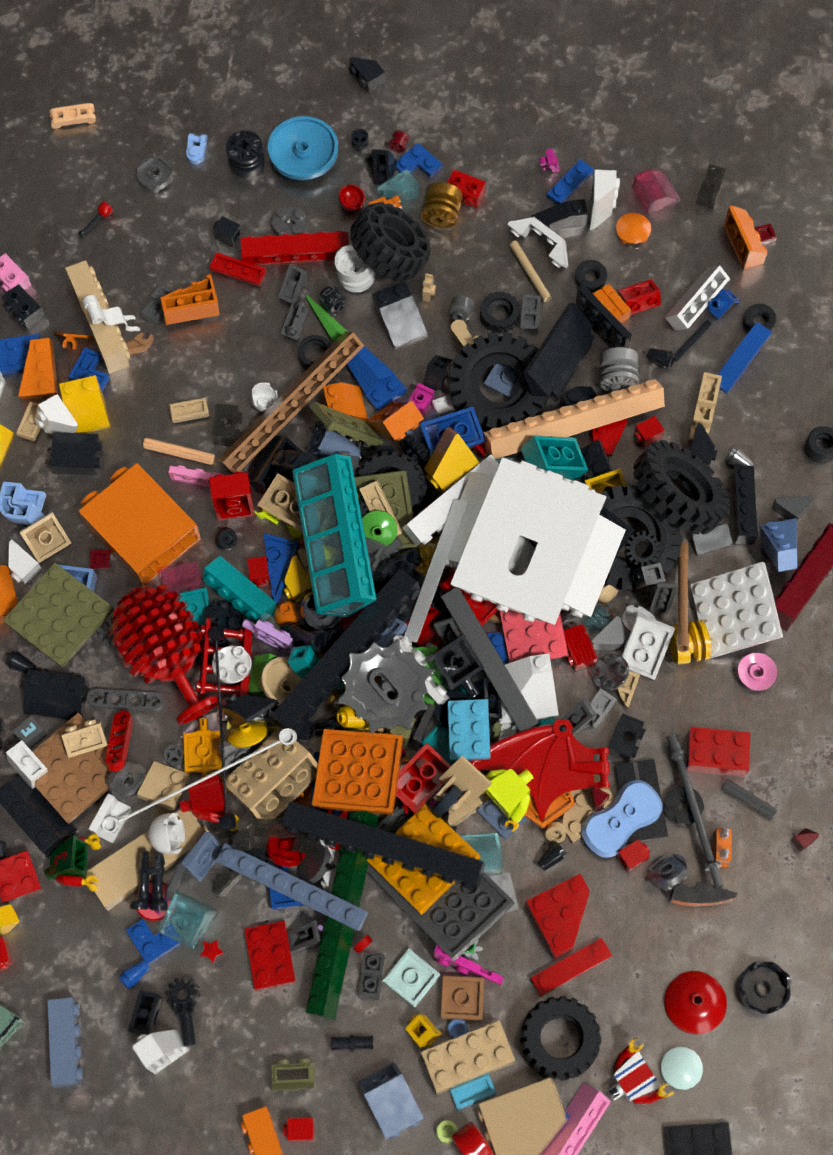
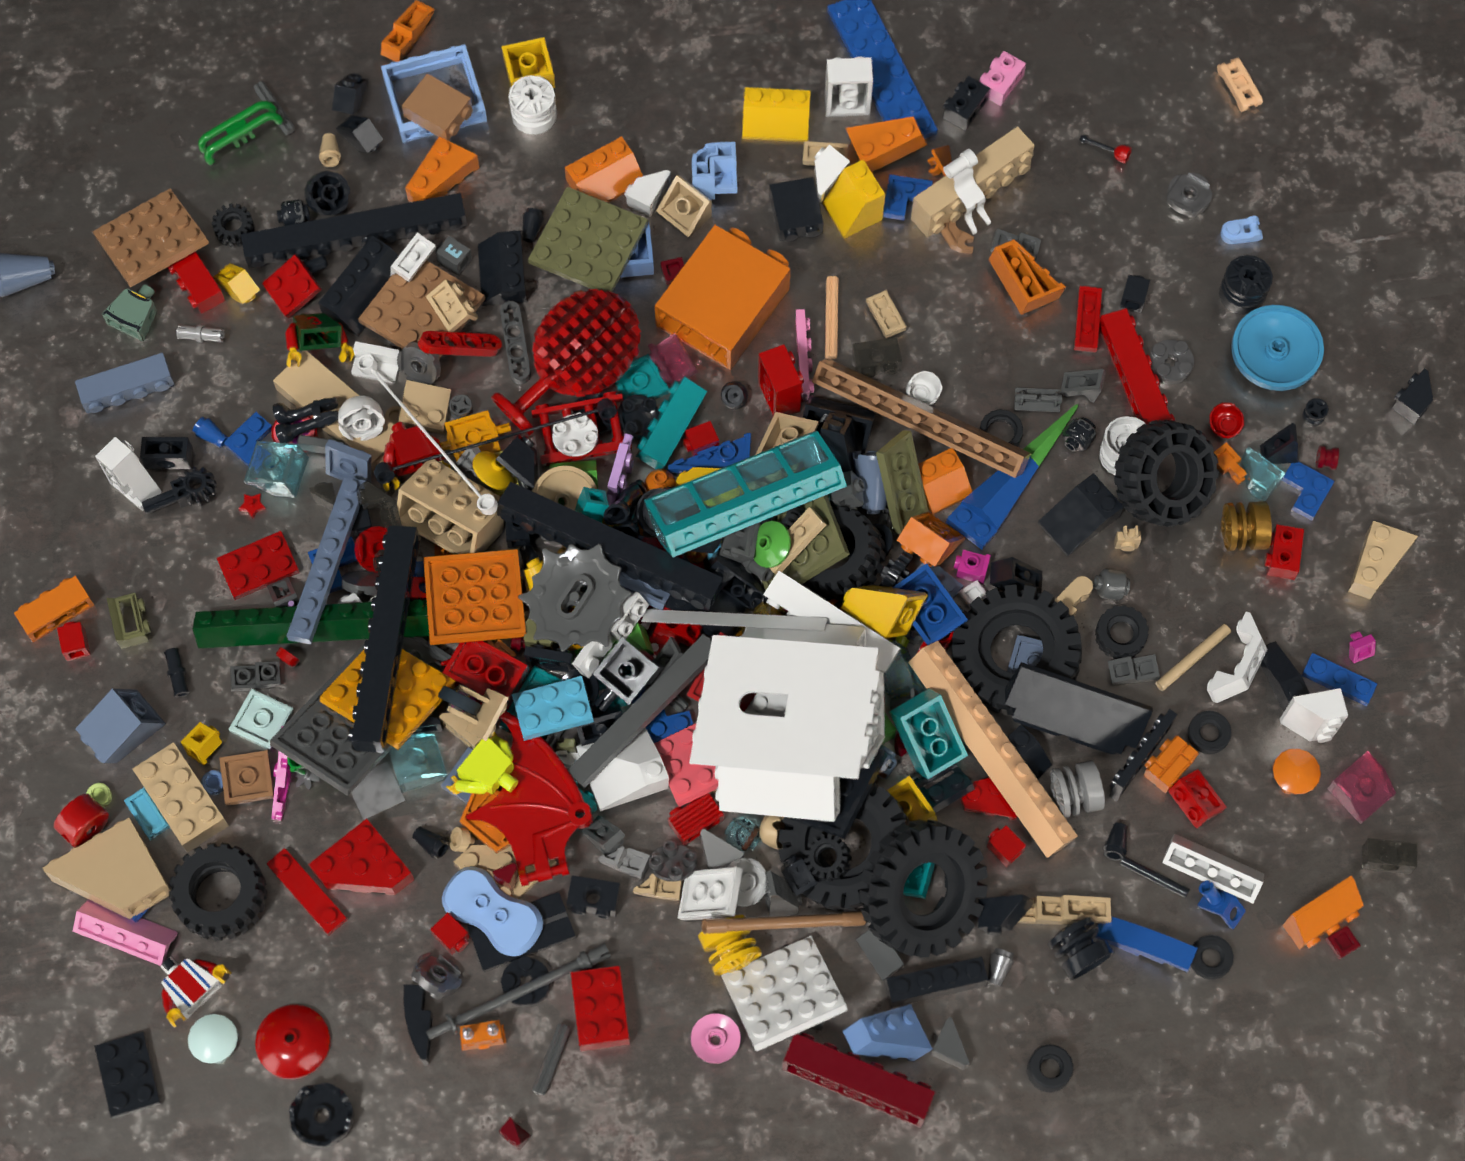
camera: 75 degrees right, 0 degrees up
none -> light grey pin [176,324,225,343]
none -> black wheel [1048,917,1114,980]
none -> tan wedge [1348,521,1418,599]

